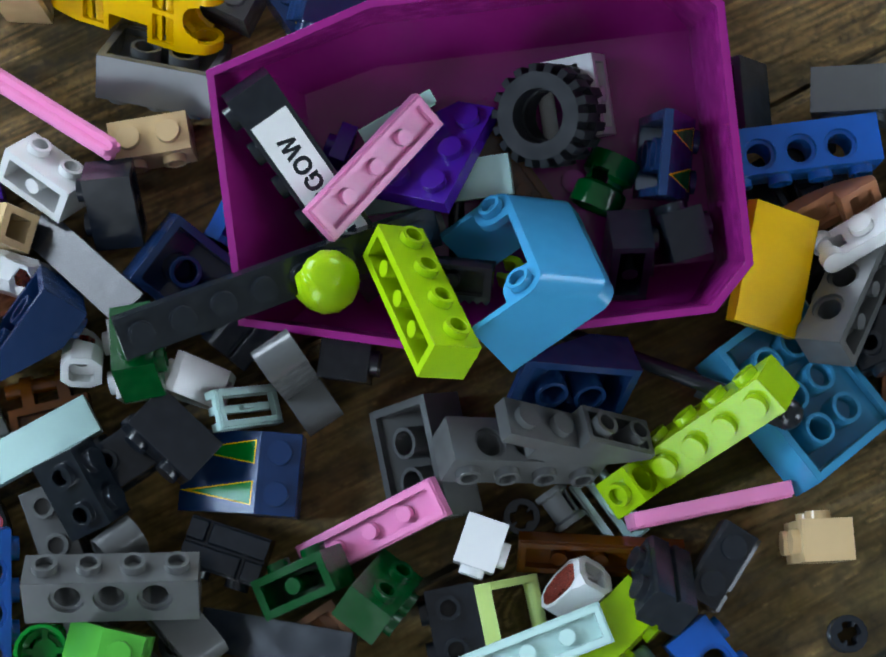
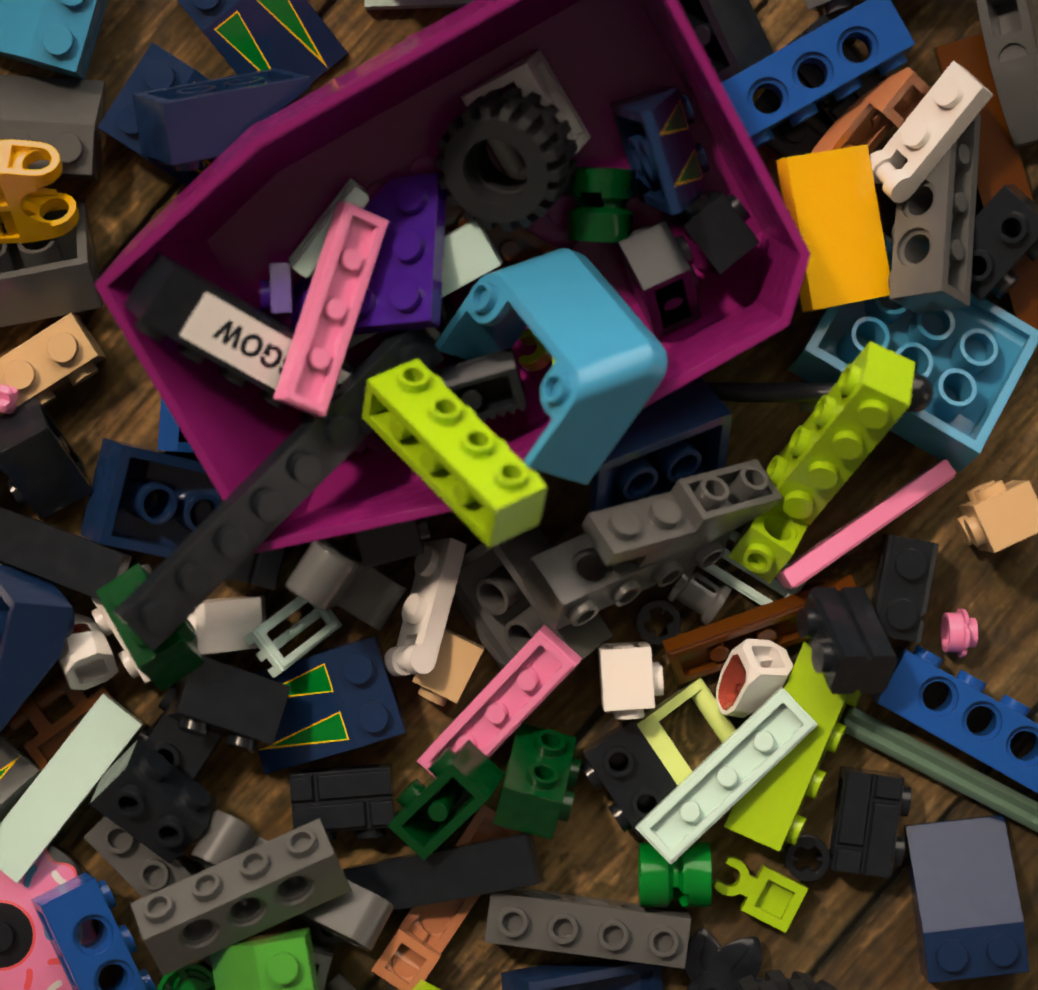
camera: 25 degrees left, 10 degrees up
lime hair [294,250,360,314] -> none
none -> white plate [384,538,467,676]
none -> tan brick [412,627,484,706]
none -> bright pink plate [940,609,978,658]

